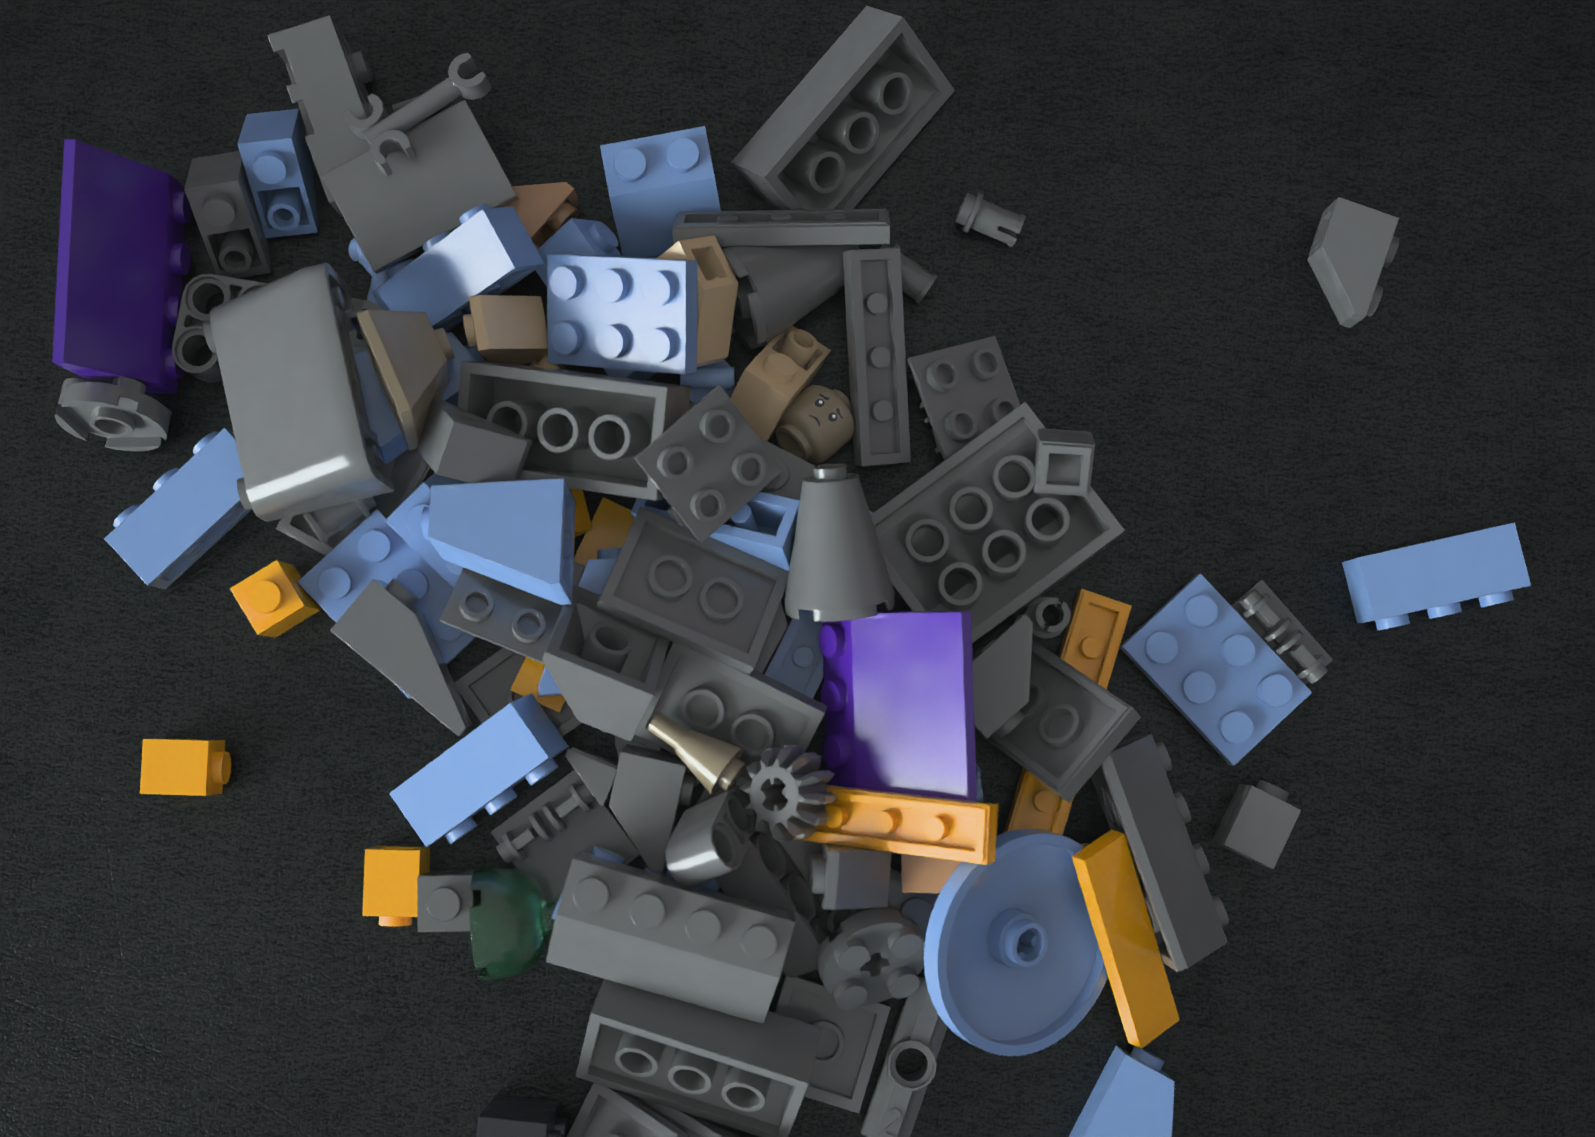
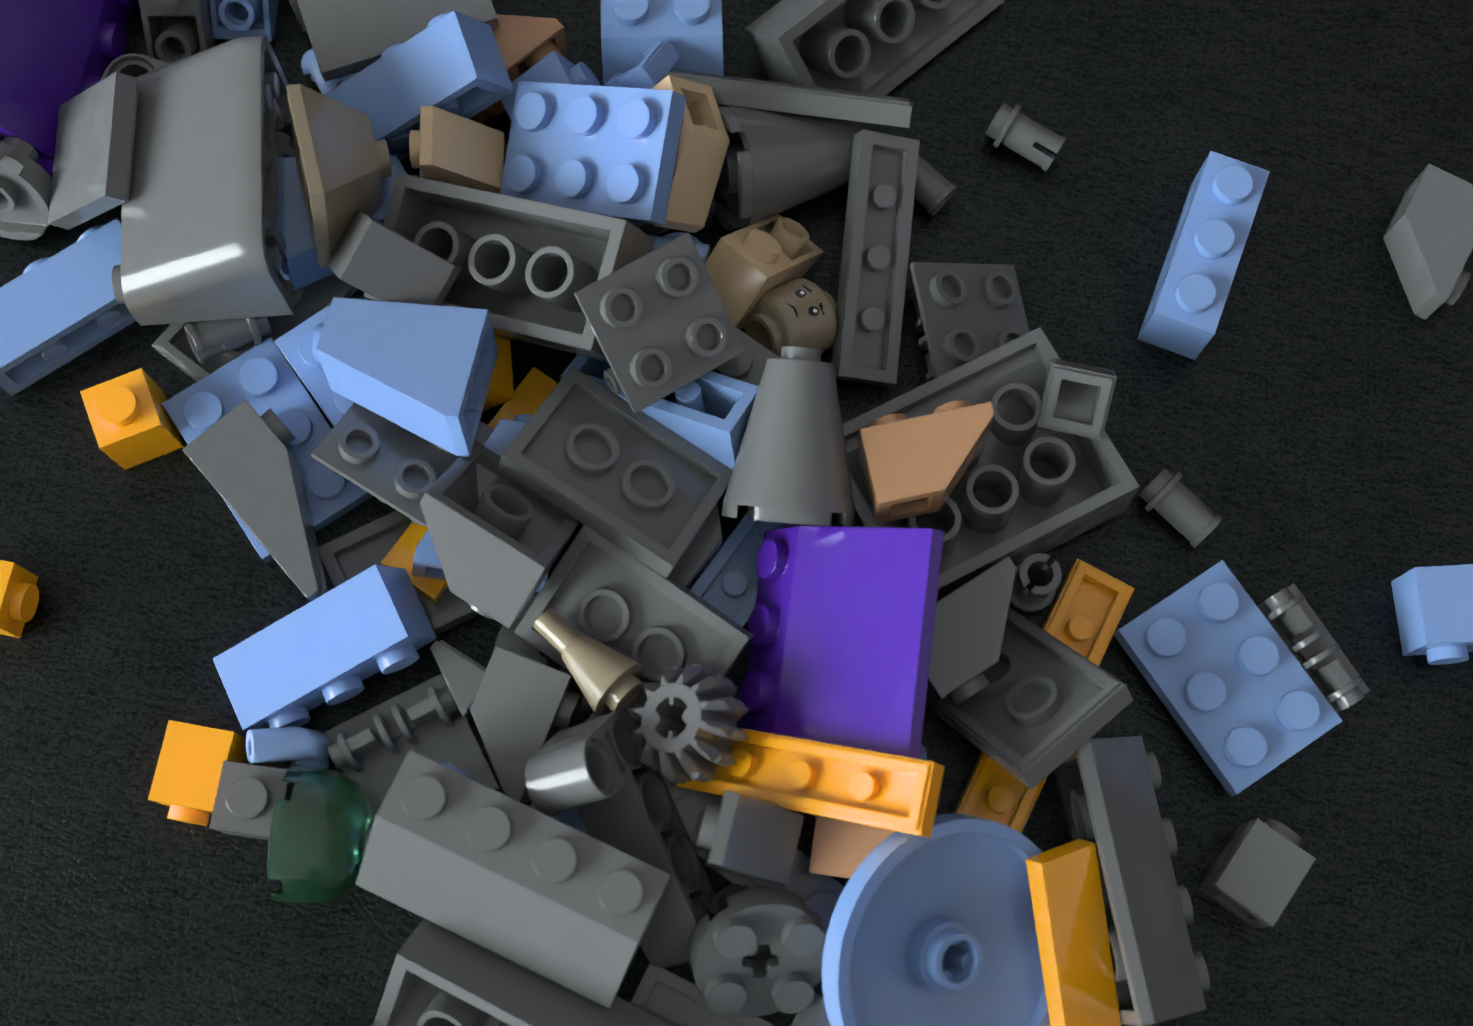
camera: 10 degrees right, 10 degrees down
none -> dark grey tile [48,71,139,230]
none -> light blue arm [246,726,332,777]
none -> medium blue tile [604,39,680,89]
none -> medium nougat slope [857,400,994,524]
none -> medium blue brick [1137,151,1270,360]
none -> dark grey pin [1138,467,1223,548]

